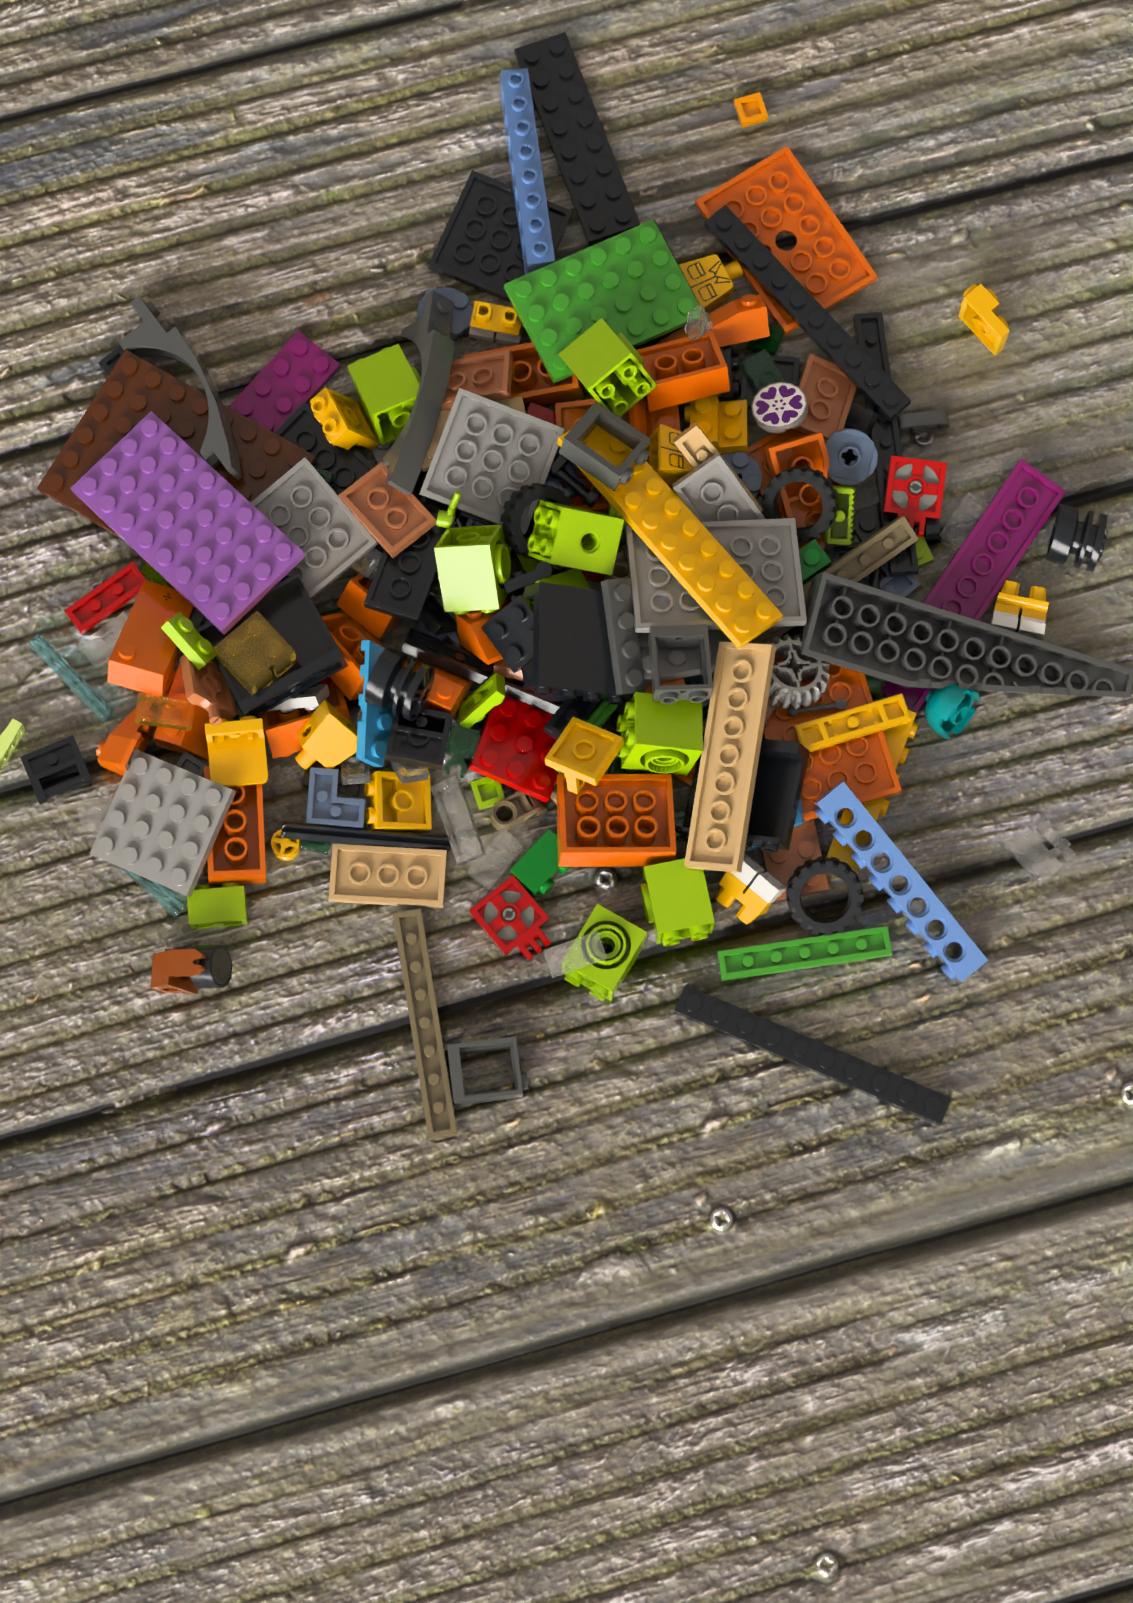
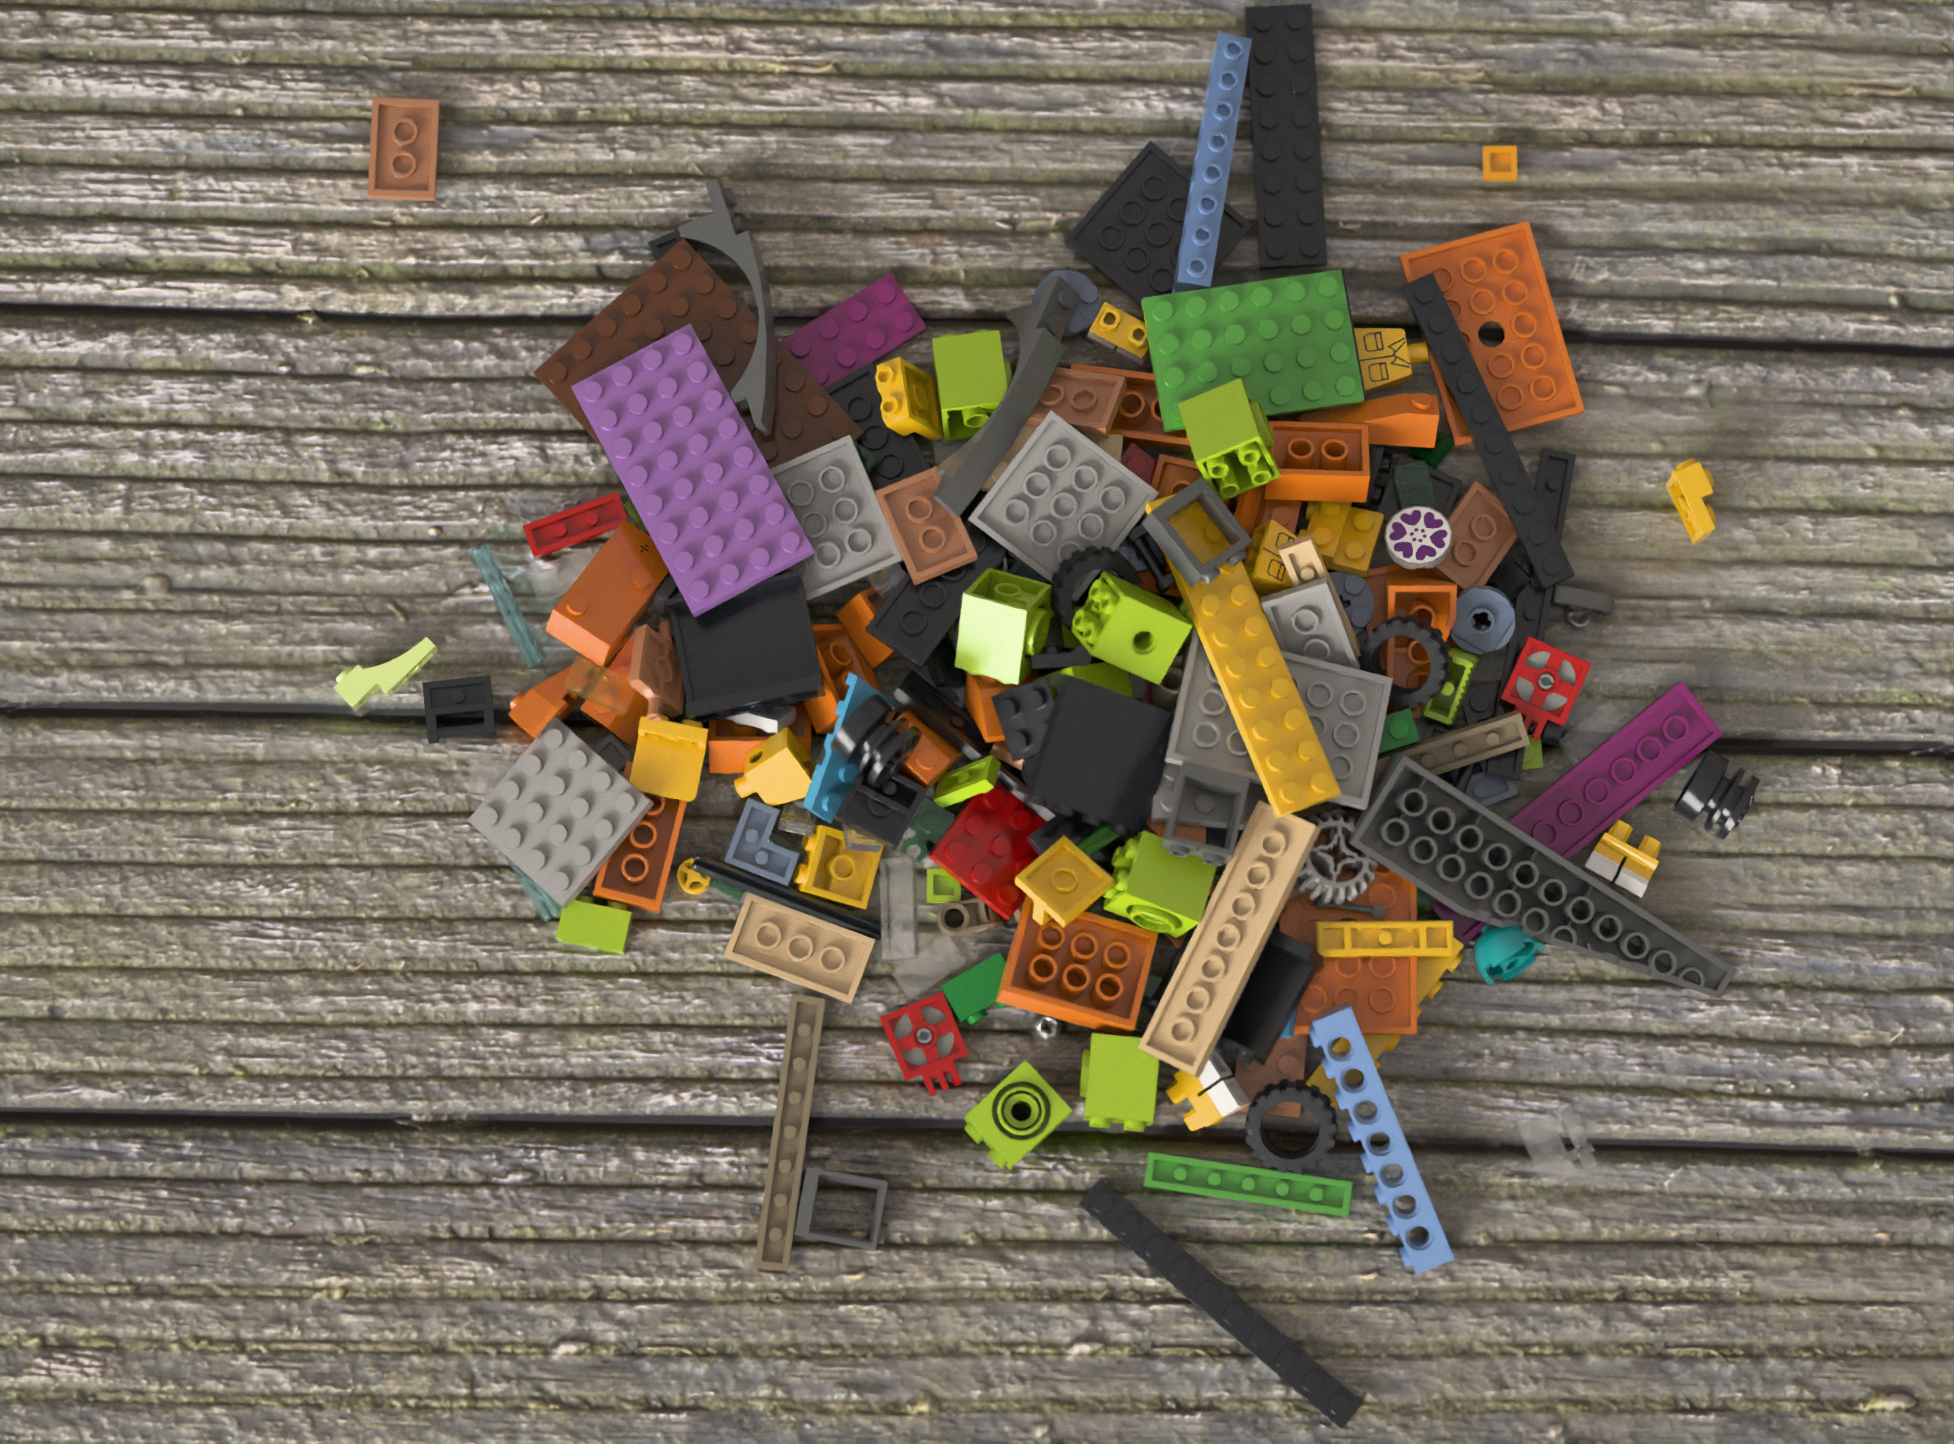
camera: 15 degrees right, 5 degrees up
piece [151,945,233,994] -> none
lime plate [161,612,218,670] -> none
clear yellow piece [214,611,297,695] -> none
lime hand [436,491,462,528] -> none
clear plate [543,931,608,978] -> none
dark grey plate [601,578,646,695] -> none
clear plant [685,305,712,341] -> none

